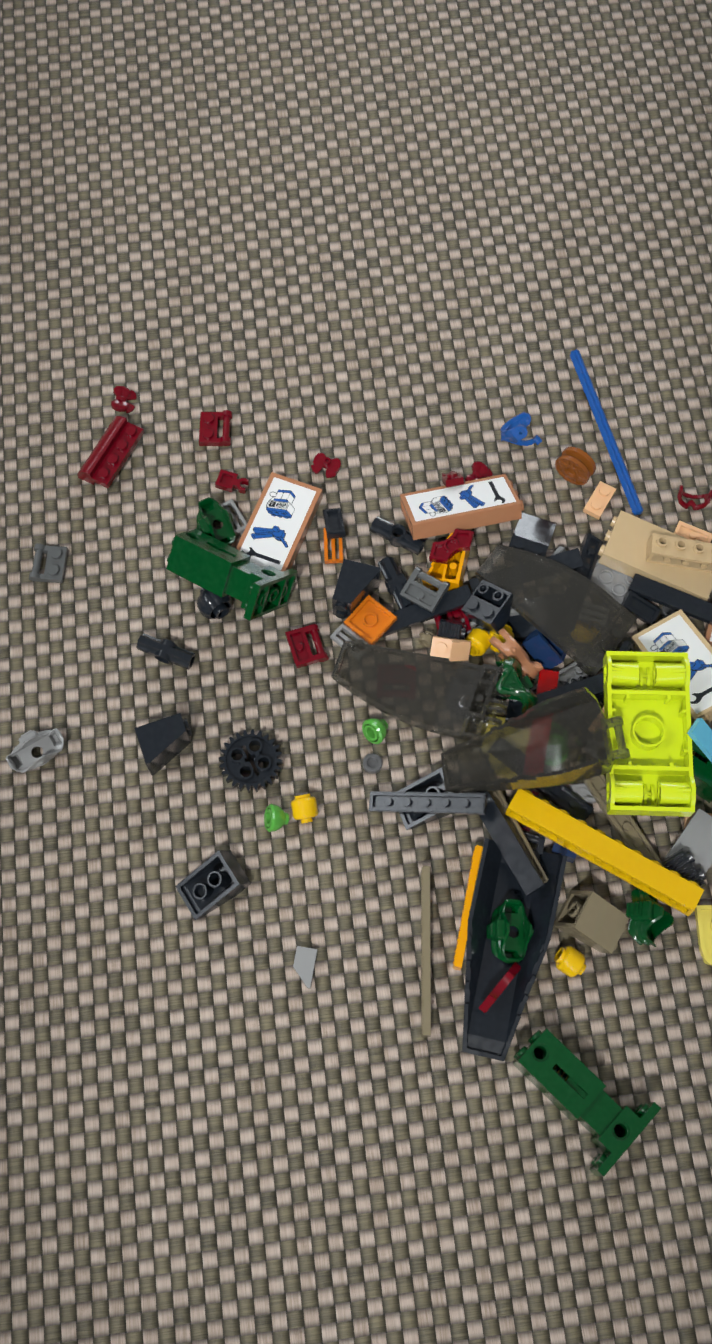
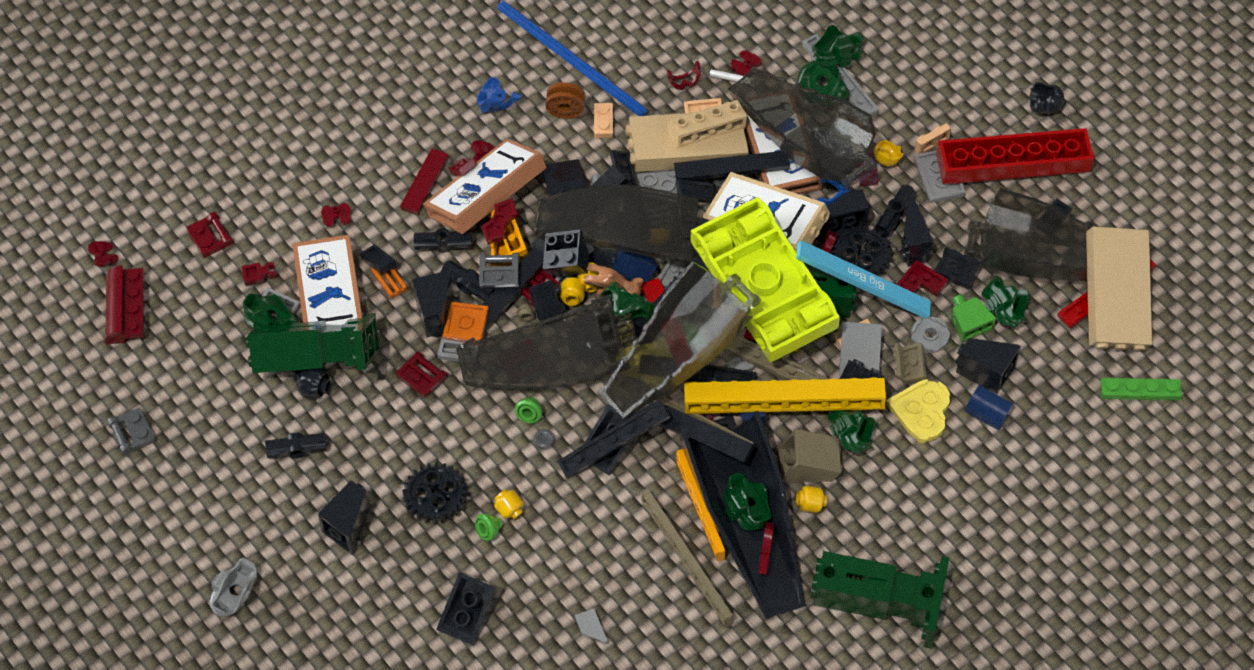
camera: 30 degrees left, 10 degrees down
light nougat slope [430,636,471,662] -> none
none -> dark red tile [400,148,449,215]

